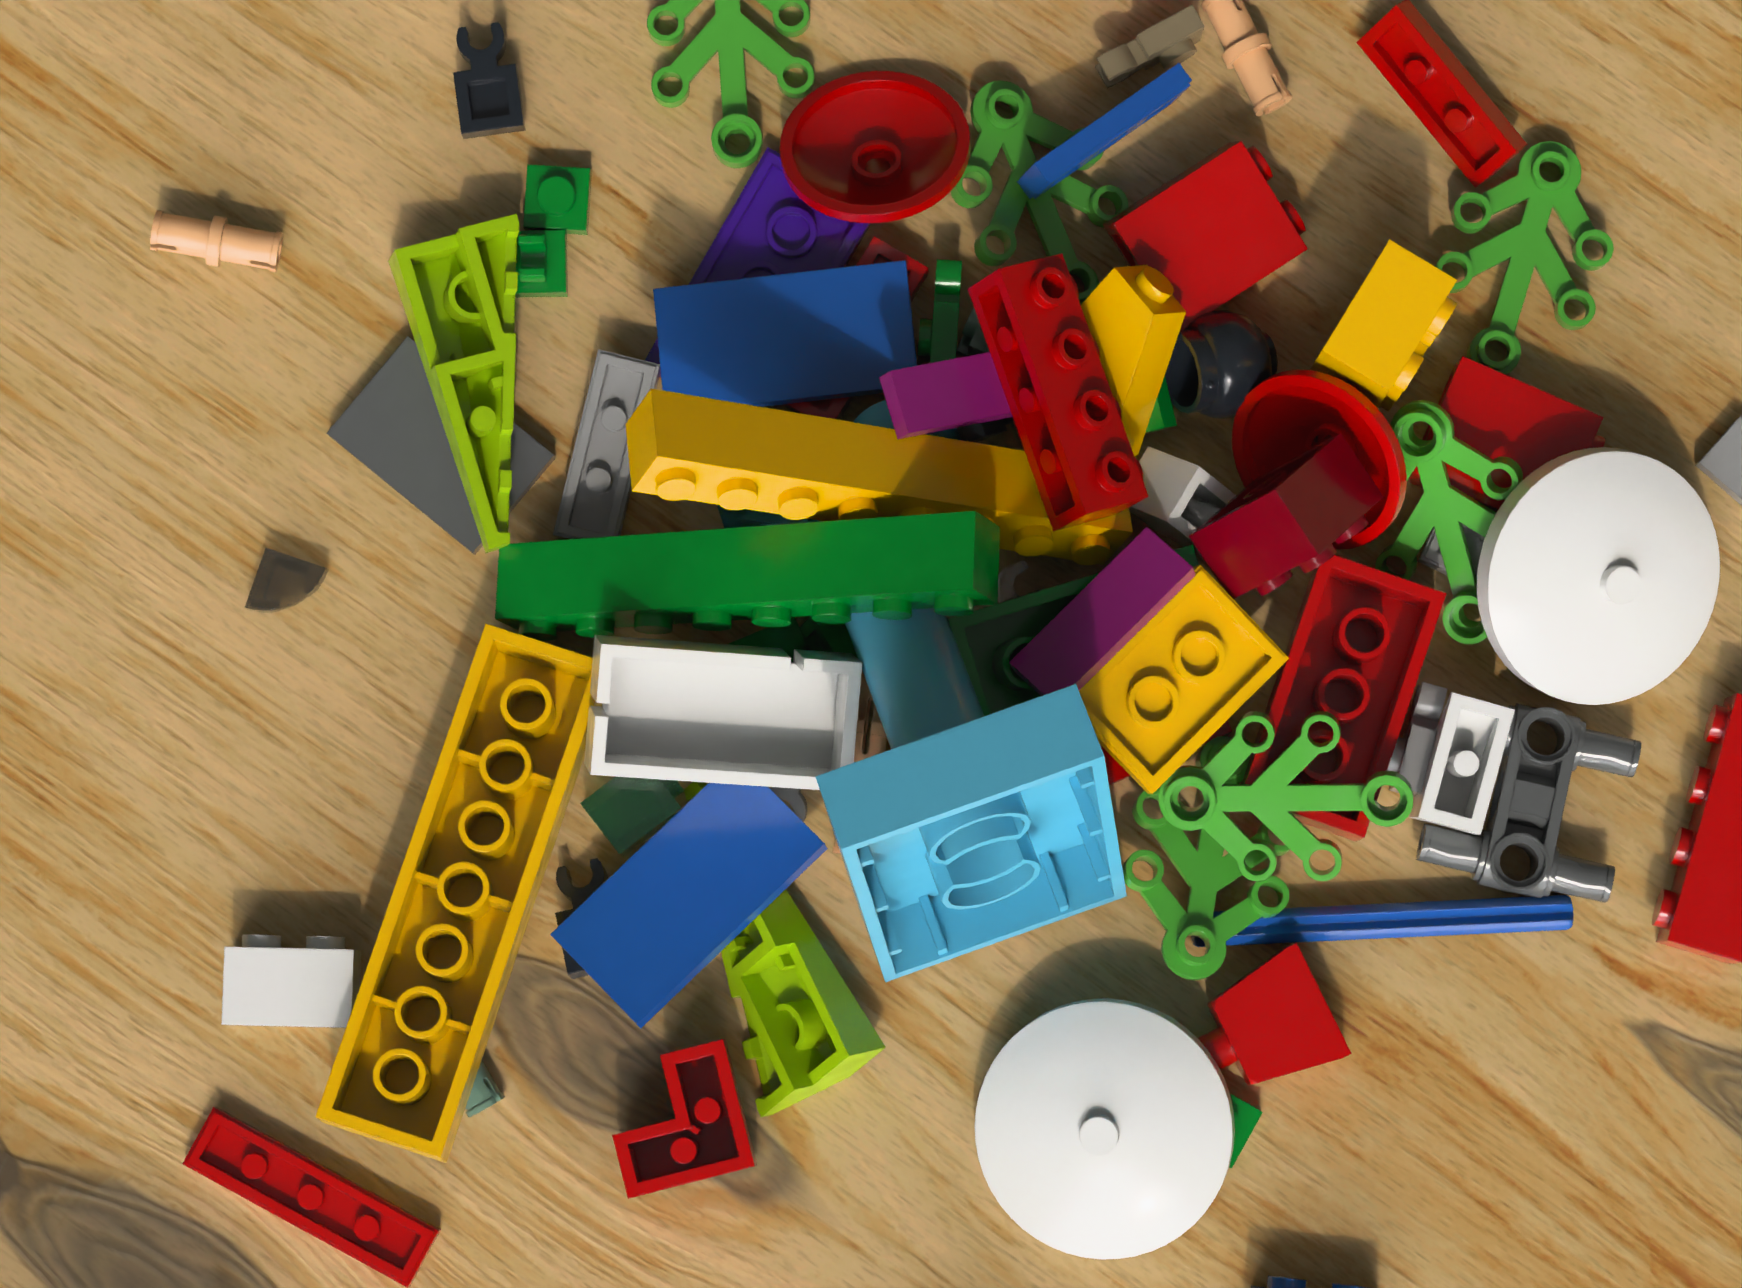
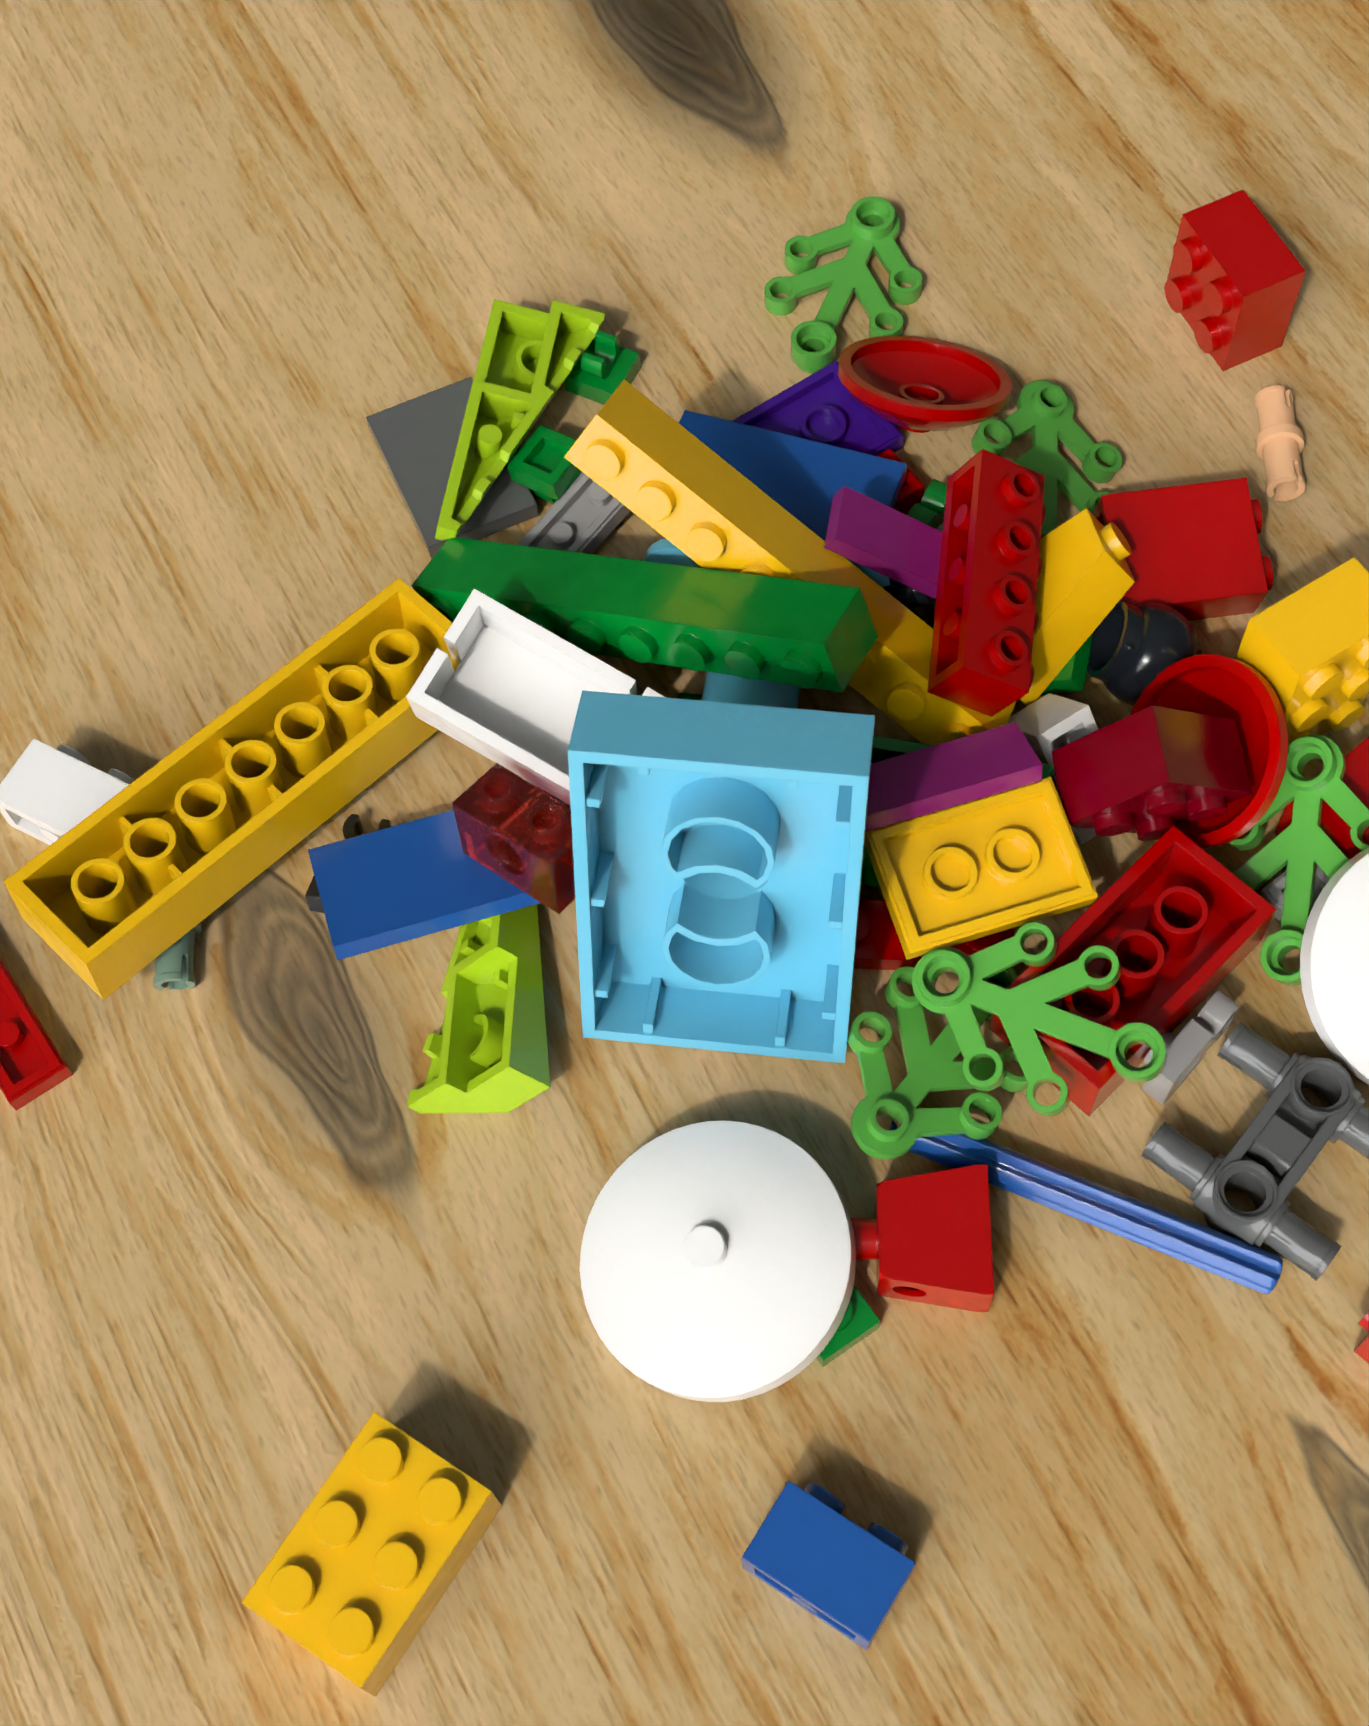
camera: 30 degrees right, 20 degrees down
light nougat pin [150,210,283,272] -> none
clear smoke tile [245,548,329,613] -> none
black plate [453,22,526,139] -> none
green plate [523,164,592,235] -> none
clear green brick [580,776,684,857] -> none
red brick [612,1039,757,1199] -> none
blue tile [1017,63,1192,199] -> none
dark tan plate [1095,5,1205,88] -> none
white slope [1409,692,1515,835] -> none
none -> clear red brick [452,763,575,914]
none -> green tile [507,425,582,504]

